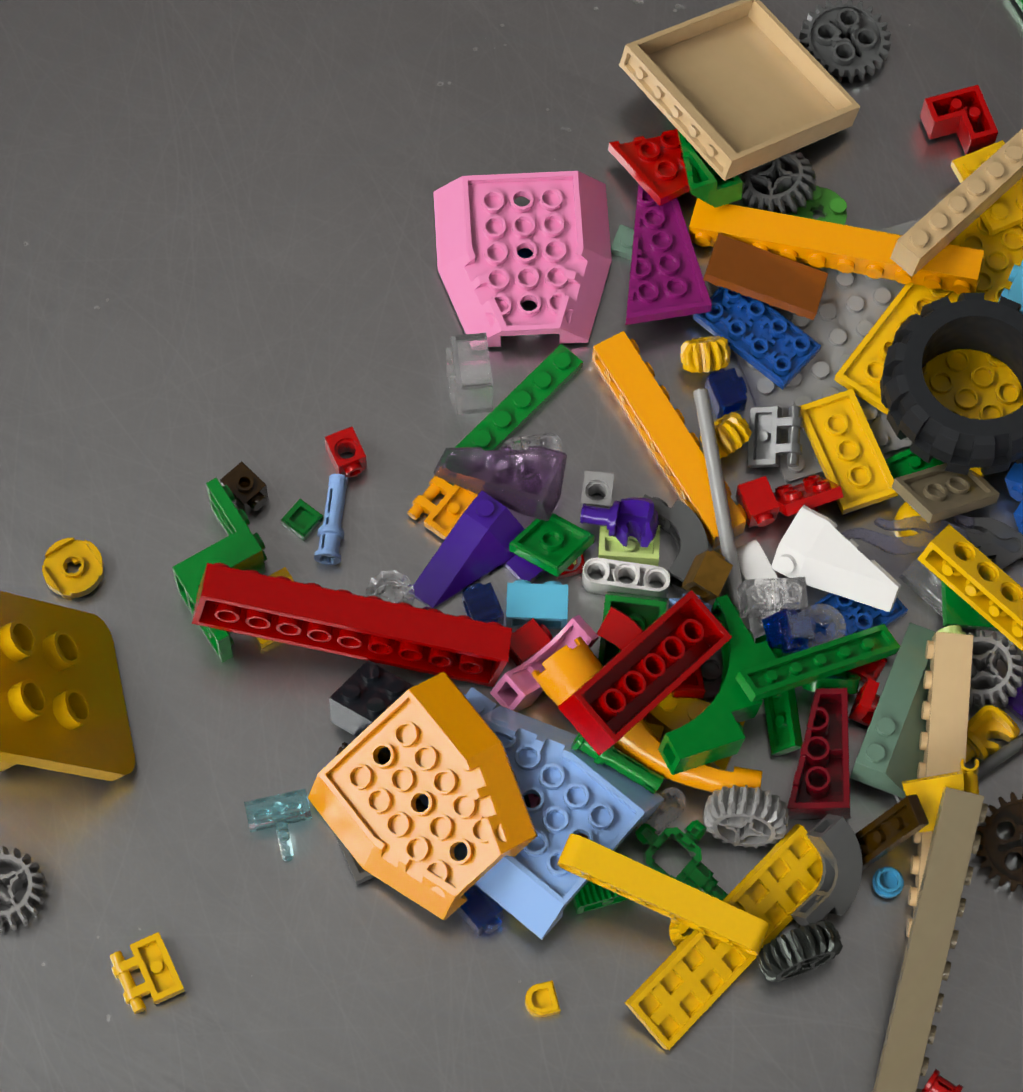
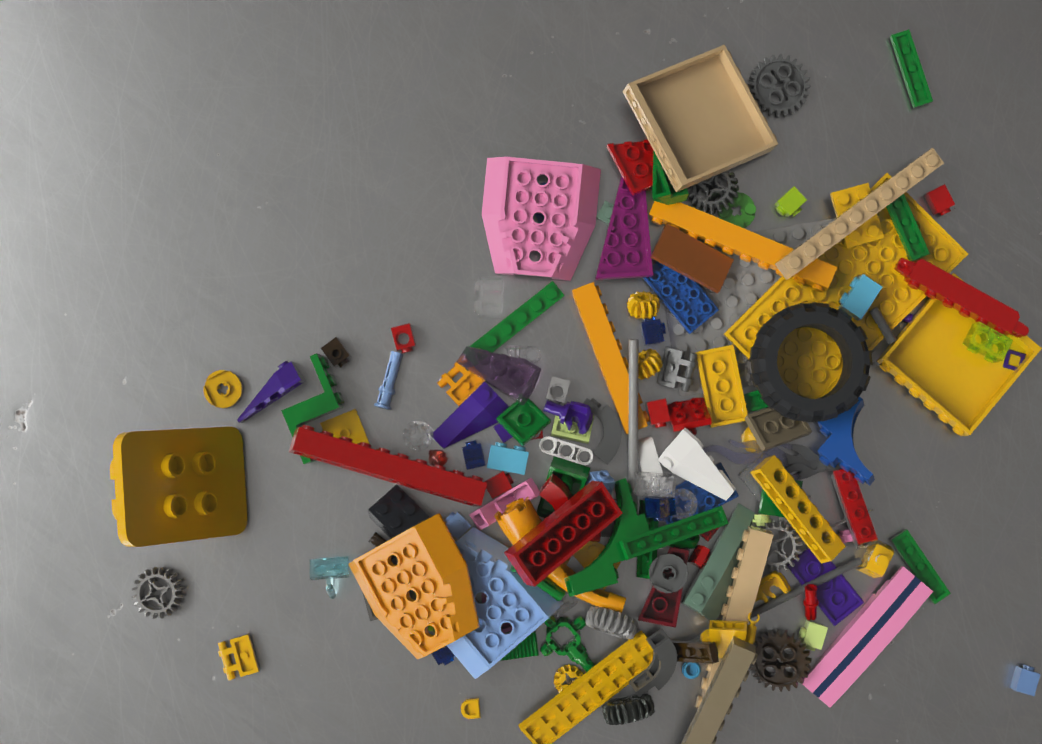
camera: 10 degrees right, 20 degrees up
green tile [281,499,324,541] -> none
yellow beam [557,834,770,956] -> none
pearl gold brick [681,550,733,602] -> none
red brick [920,85,998,155] -> none
none -> dark purple wedge [237,361,306,423]
none -> dark grey plate [649,553,688,593]
none -> lime brick [775,186,807,218]

